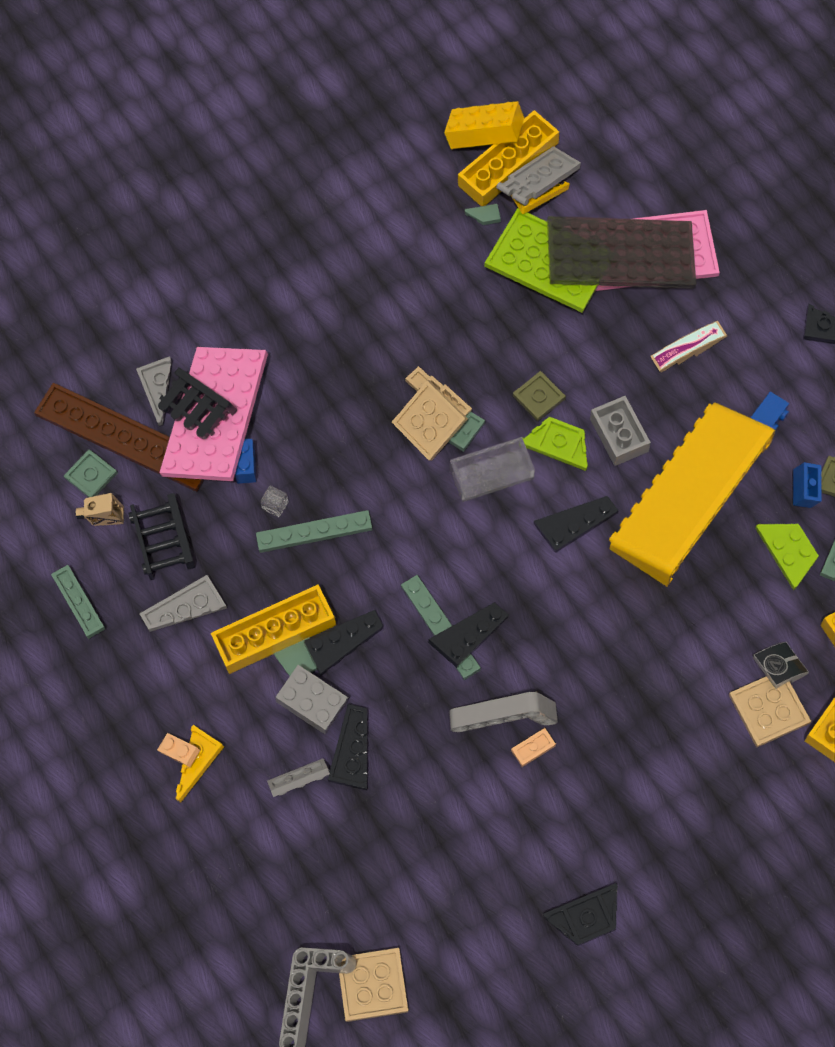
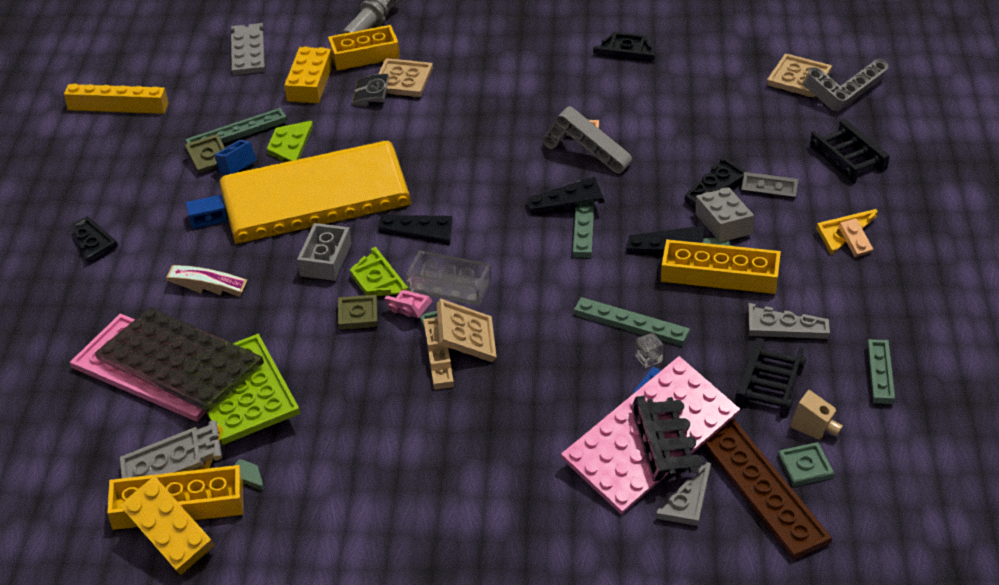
camera: 145 degrees left, 25 degrees down
none -> bright pink bracket [385,290,432,318]
none -> black fence [810,119,890,184]

